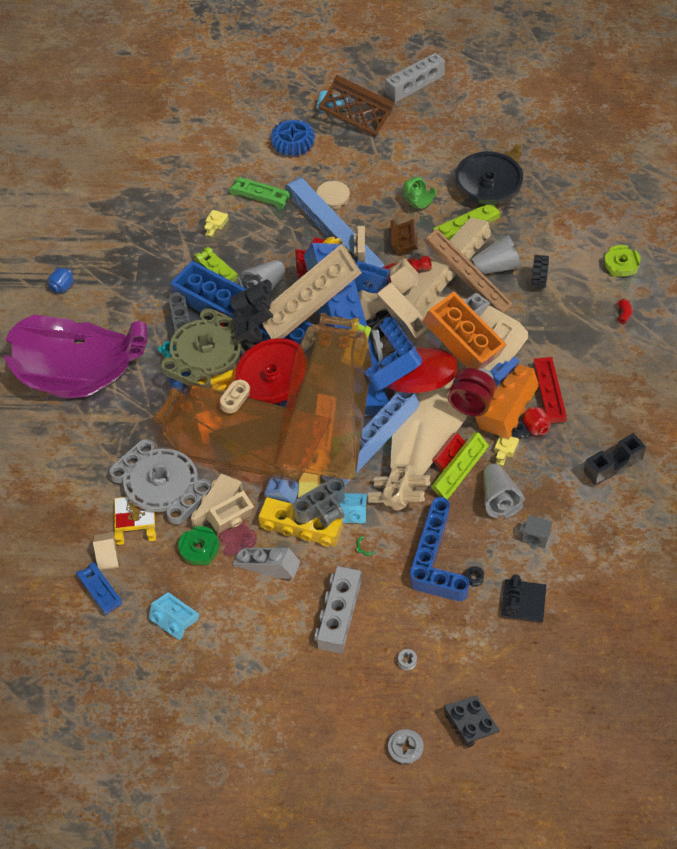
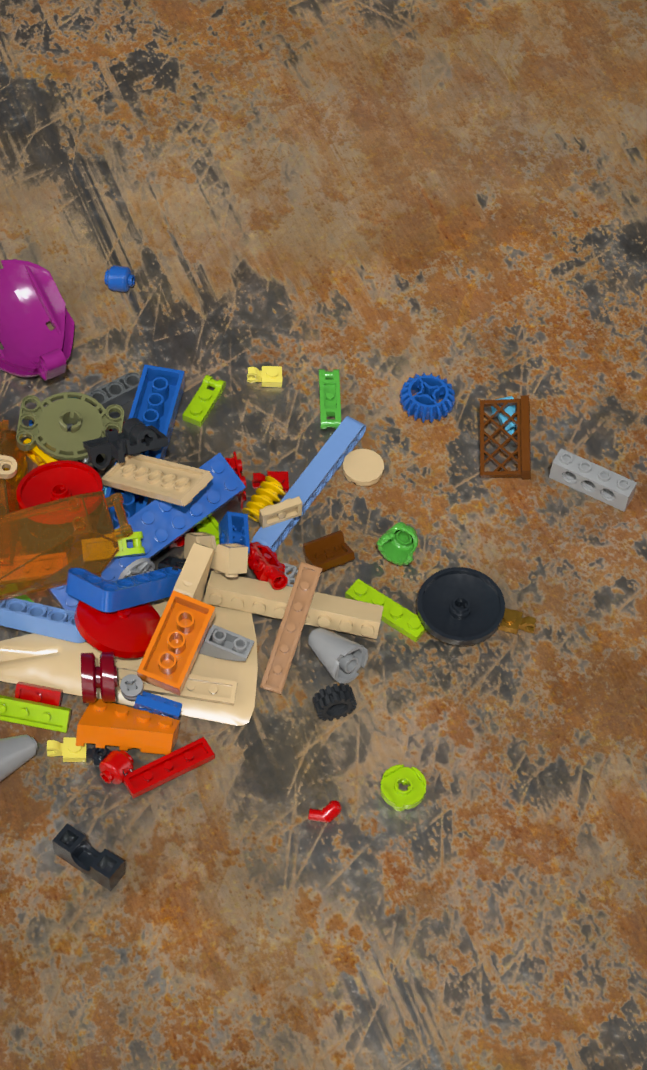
camera: 60 degrees right, 0 degrees up
light grey cone [238,260,285,290] -> none

